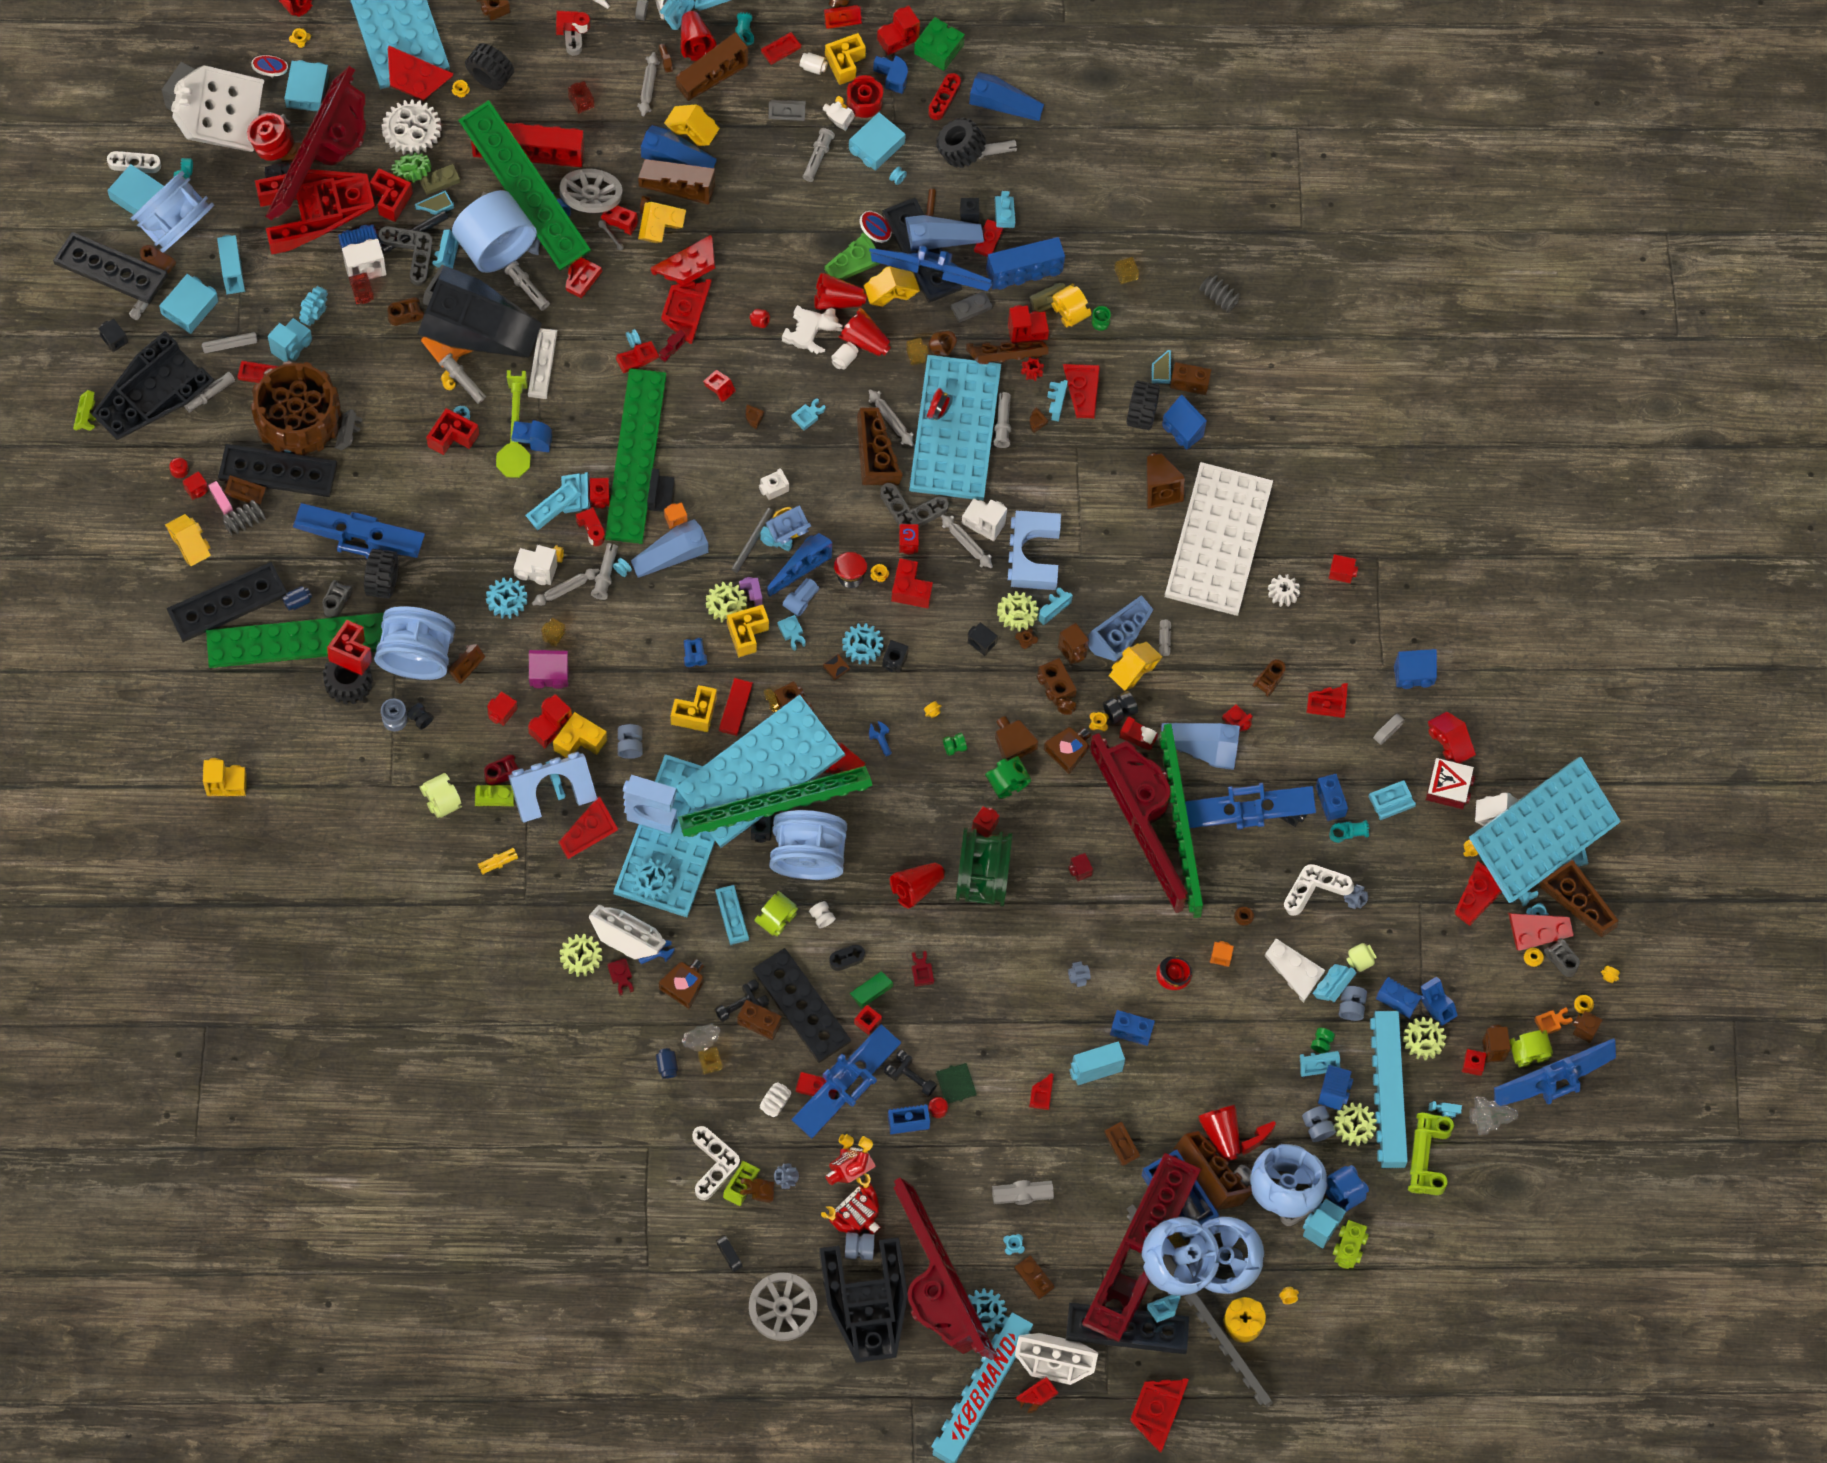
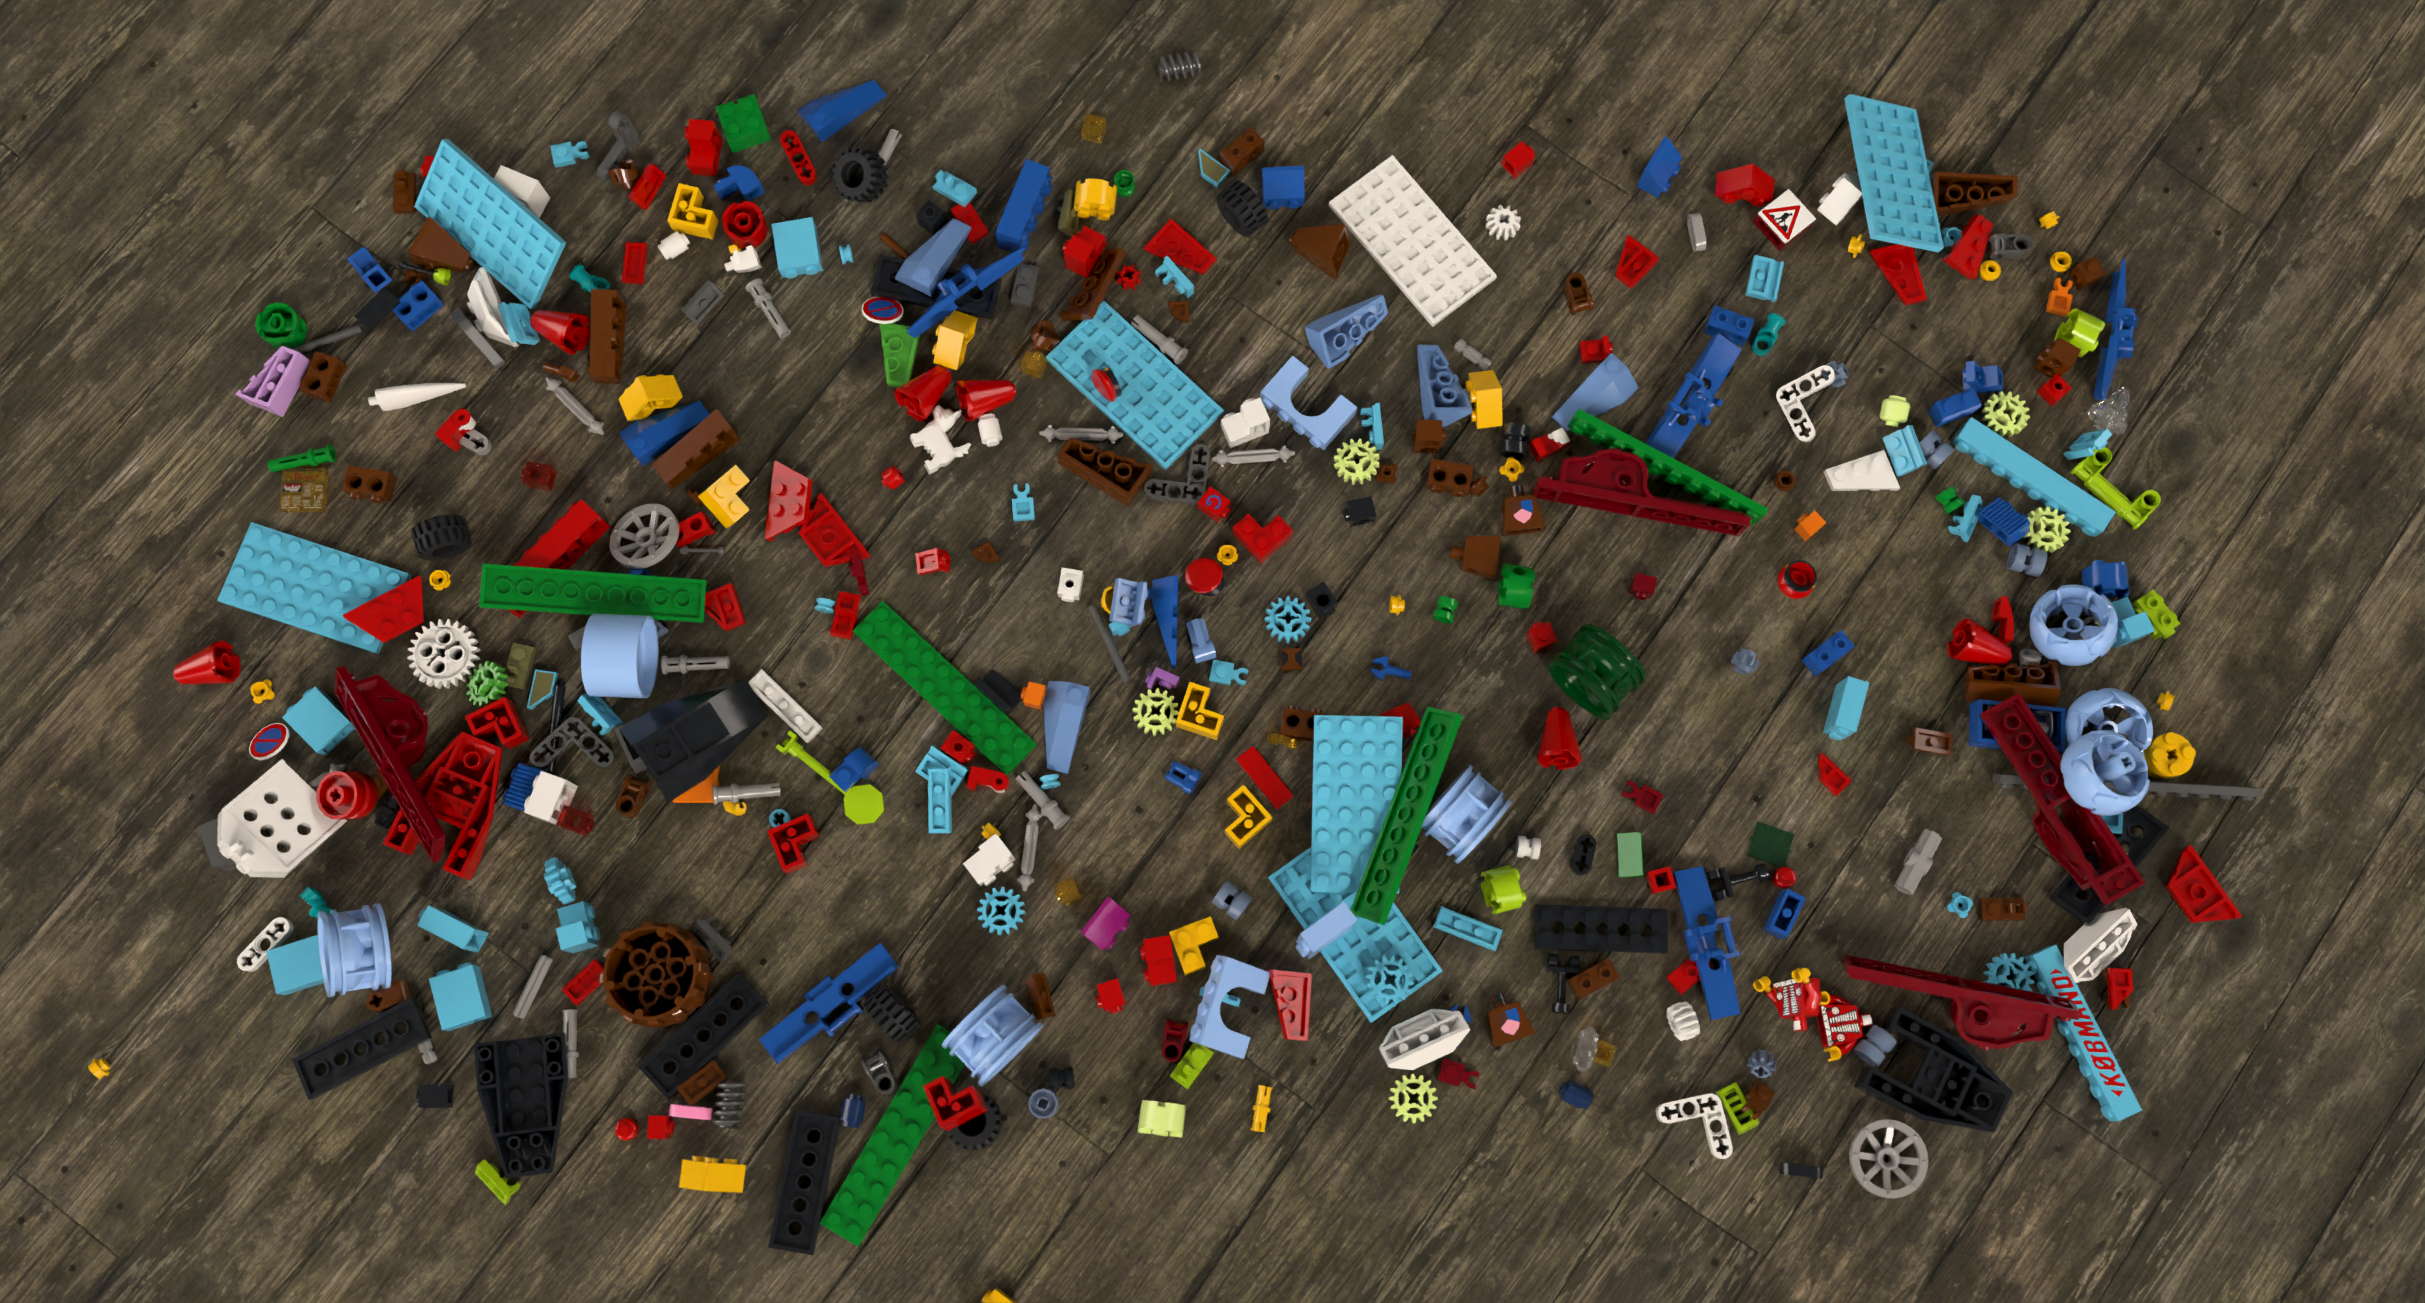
camera: 50 degrees left, 10 degrees up
none -> medium blue wedge [1305,294,1388,369]

